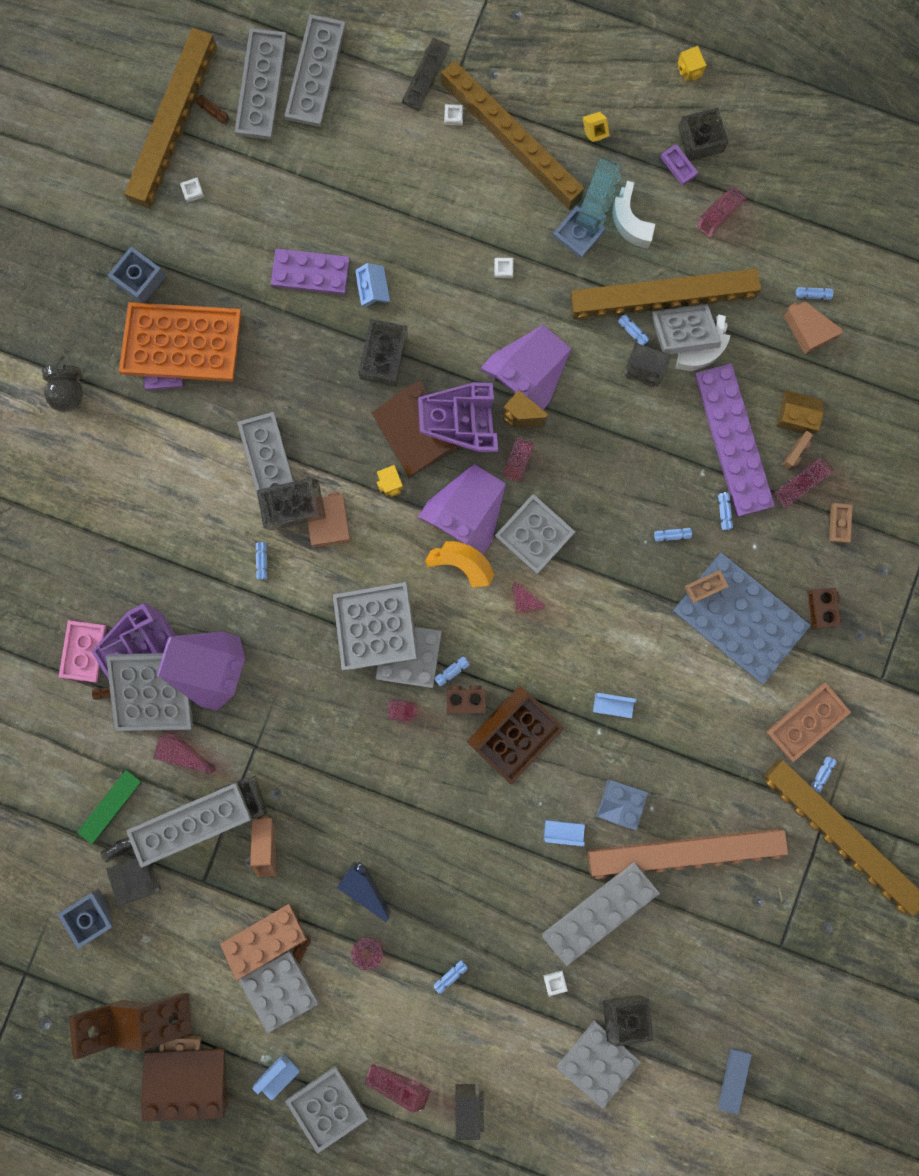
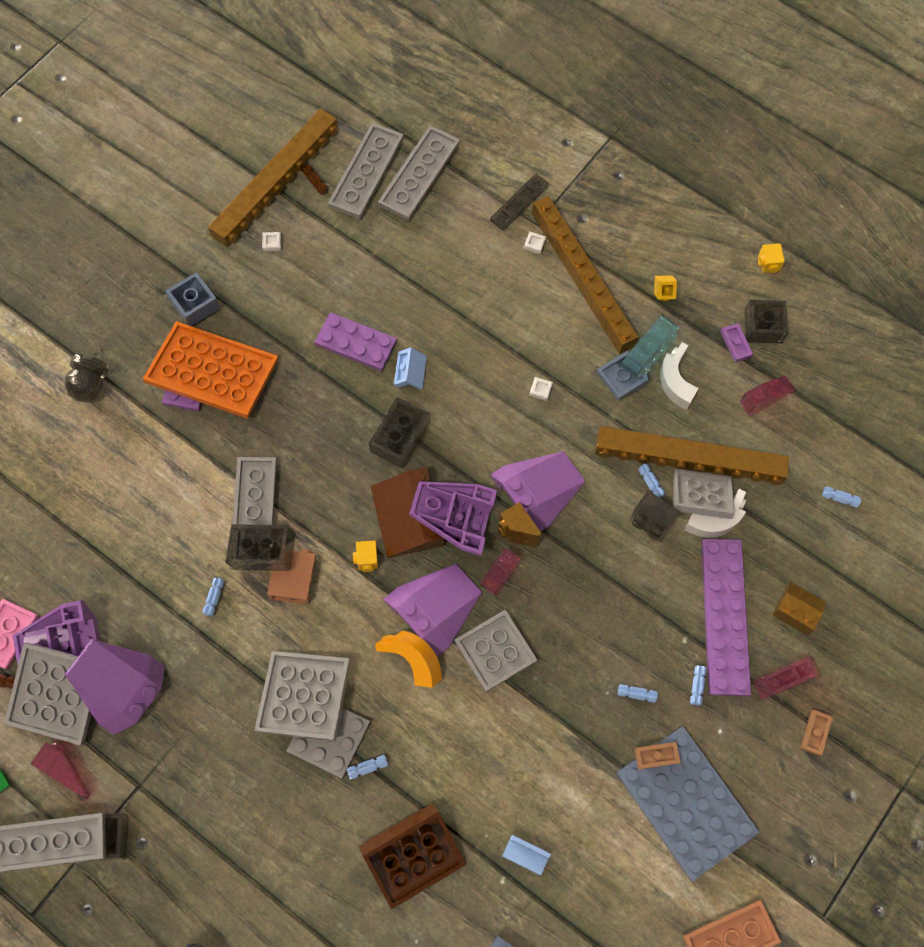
camera: 15 degrees right, 15 degrees down
nougat slope [250,816,277,877] -> none
clear pink slope [387,700,418,722] -> none
reddish brown brick [446,686,486,714] -> none
clear pink slope [512,582,546,613] -> none
medium nougat plate [781,431,813,470] -> none
nougat slope [784,302,843,354] -> none
reddish brown brick [807,587,842,629] -> none

